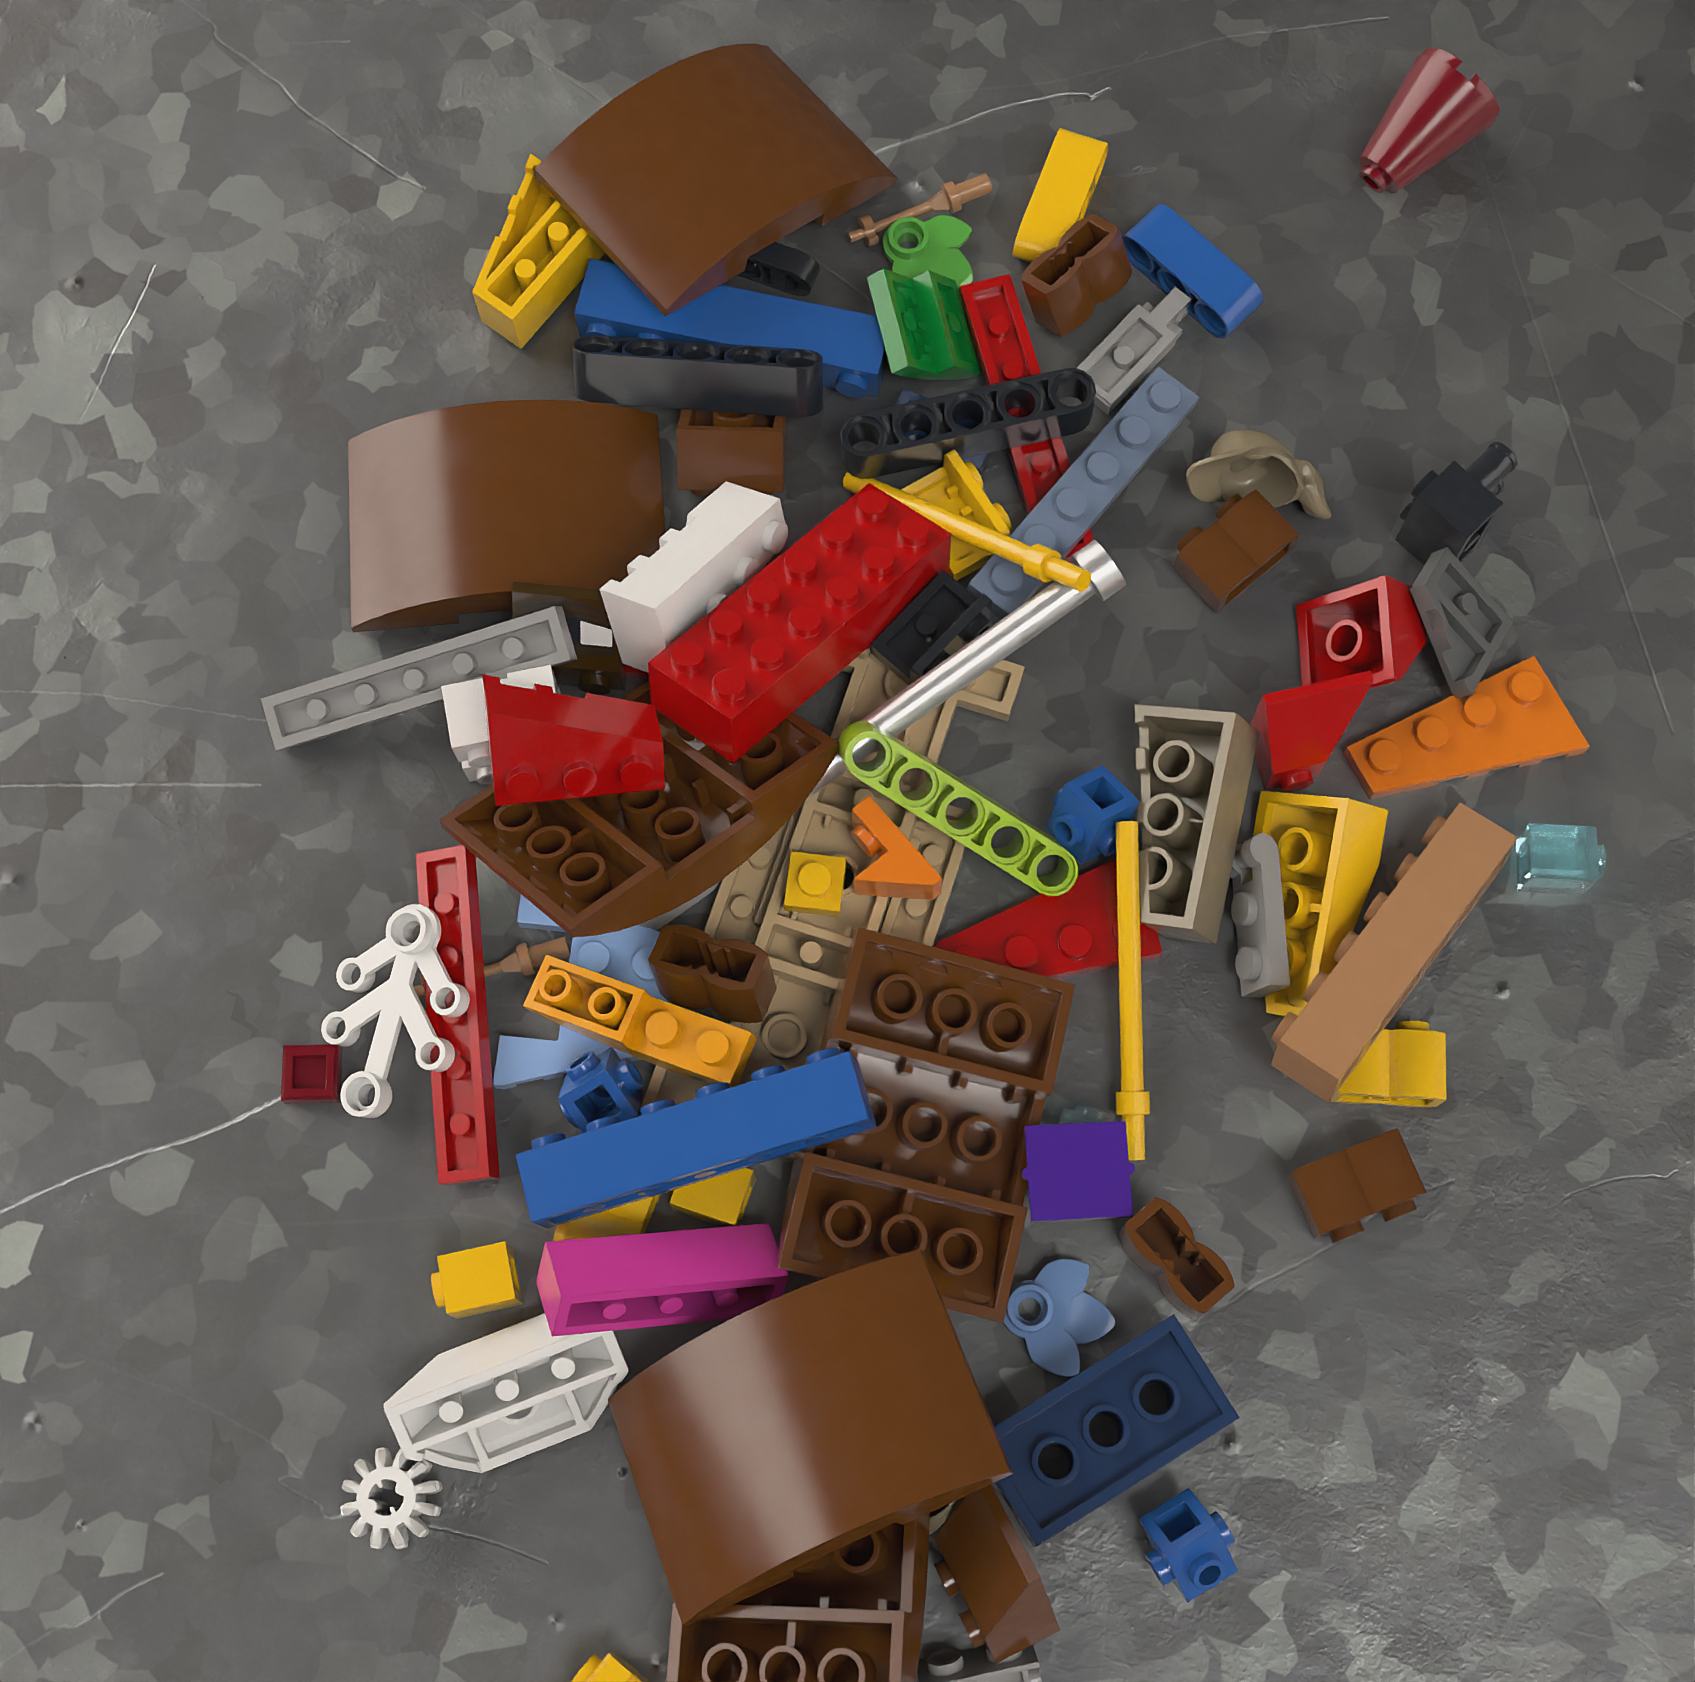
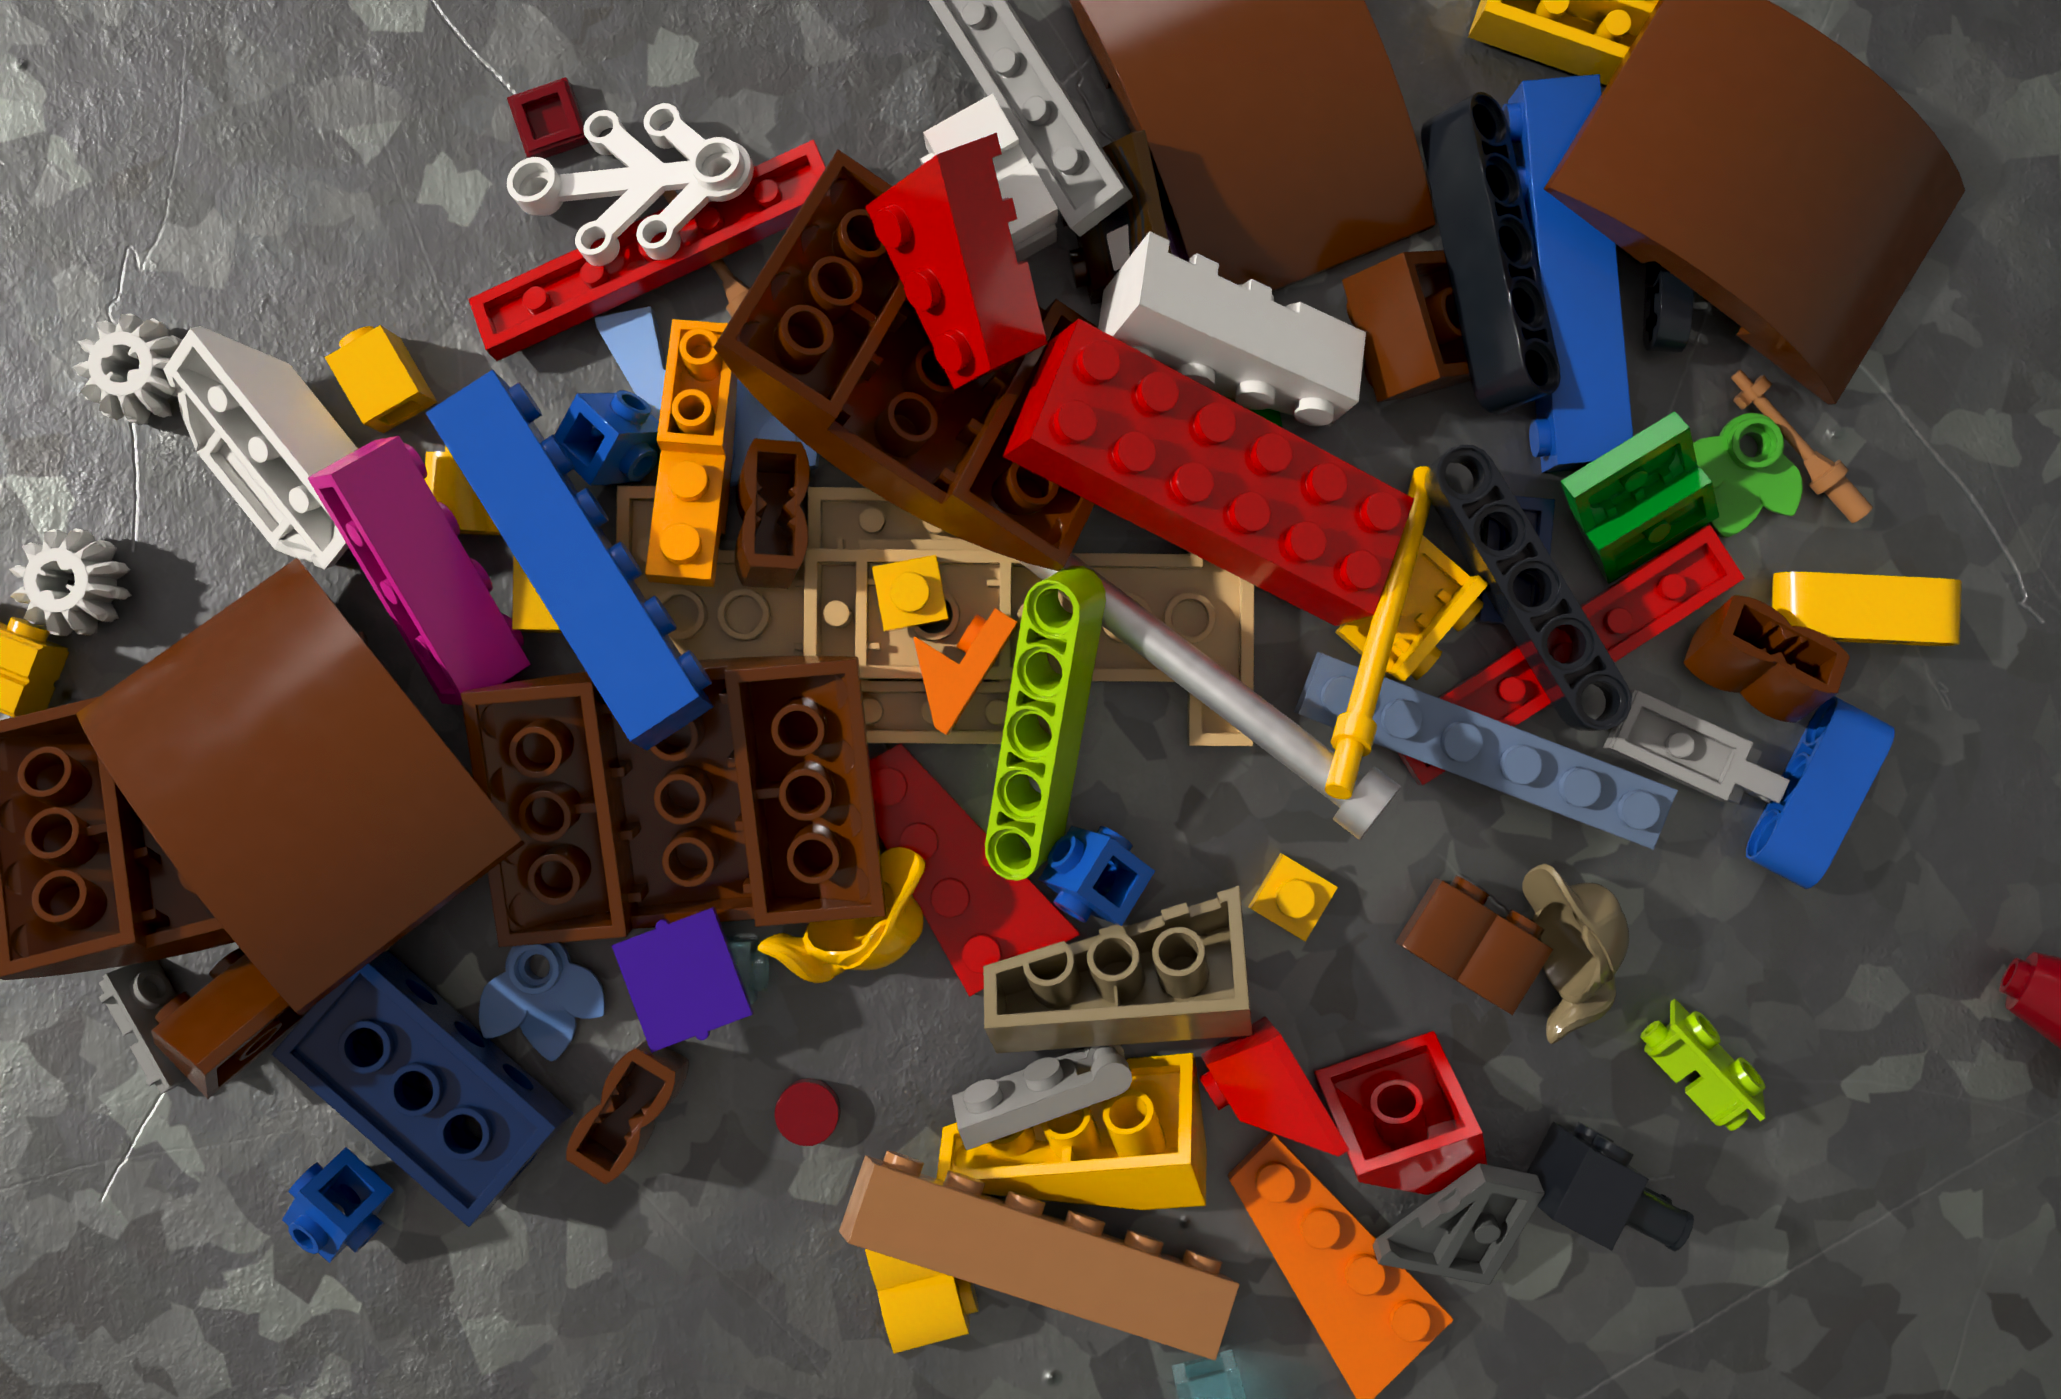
camera: 75 degrees right, 15 degrees up
black bracket [870,570,992,685] -> none
yellow bar [1115,821,1150,1160] -> none
reddish brown brick [1287,1128,1426,1243] -> none
none -> white gear [9,528,132,636]
none -> yellow hair [758,847,925,983]
none -> dark red tile [775,1078,841,1146]
none -> yellow plate [1248,853,1338,942]
none -> lime hinge [1640,999,1766,1131]

